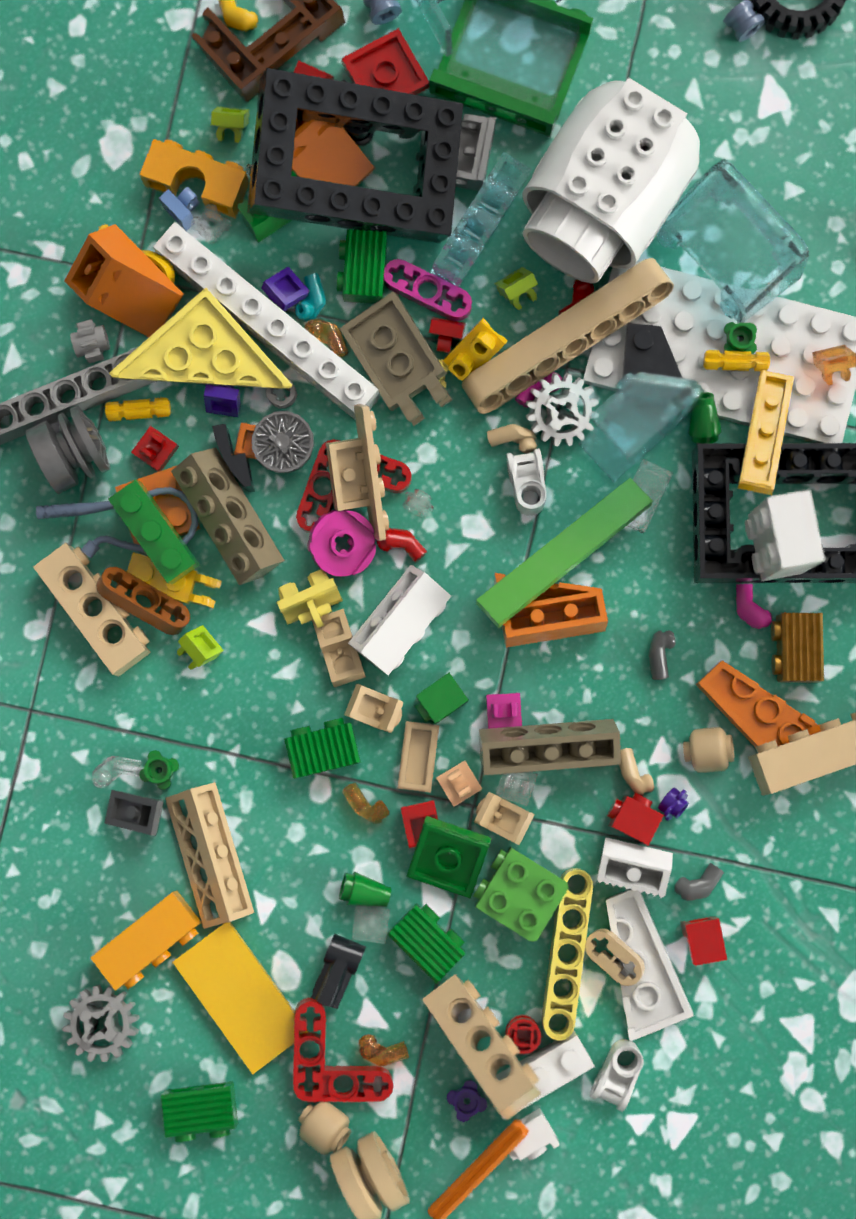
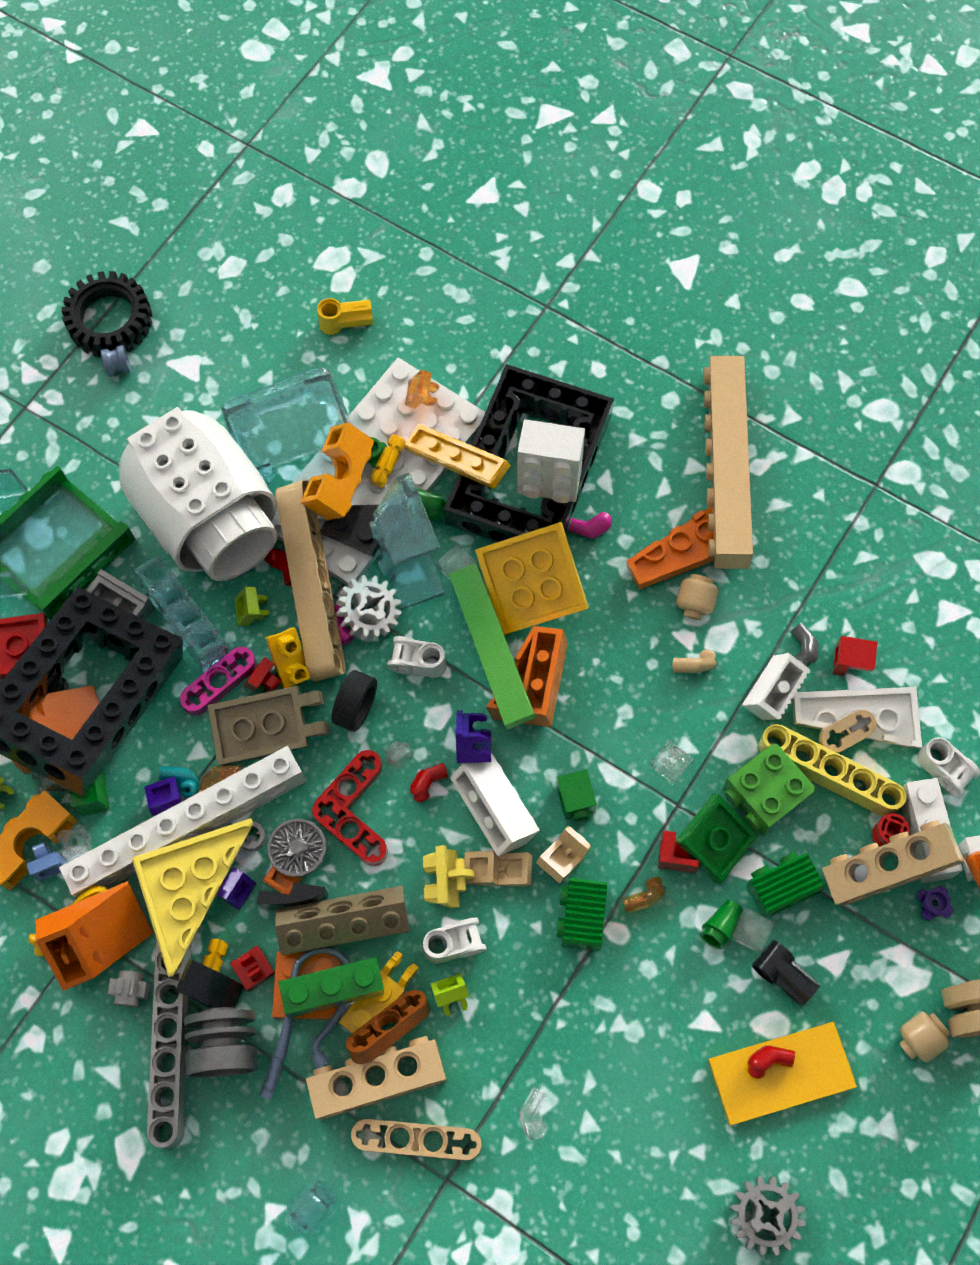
camera: 70 degrees left, 15 degrees down
light orange brick [90,890,202,991] -> none
dark grey slope [104,790,164,836] -> none
green plate [139,750,179,790] -> none
green brick [161,1081,238,1142] -> none
tan fence [165,782,254,929] -> none
red beam [293,997,394,1102] -> none
dark pink plate [307,510,376,577] -> none
tan bracket [326,404,389,541] -> none
green brick [337,229,387,304] -> none
clear orange arm [358,1034,410,1066] -> none
tan tile [397,721,439,793] -> none
light nougat tile [437,760,482,807] -> none
tan bracket [474,792,534,845] -> none
dark tan brick [479,719,621,775] -> none
dark pink tile [486,693,522,729] -> none
tan arm [487,424,537,453] -> none
red brick [607,793,664,846] -> none
dark grey arm [649,630,676,680] -> none
dark purple plate [658,787,689,821] -> none
pearl gold brick [771,613,824,683] -> none
none -> black slope [175,960,244,1008]
none -> light orange arch [300,422,374,520]
none -> black tyre [331,670,377,732]
none -> tan beam [351,1119,482,1161]
none -> white piece [423,917,487,964]
none -> dark purple hinge [456,710,491,763]
none -> yellow plate [475,522,589,635]
none -> red arm [747,1045,795,1079]

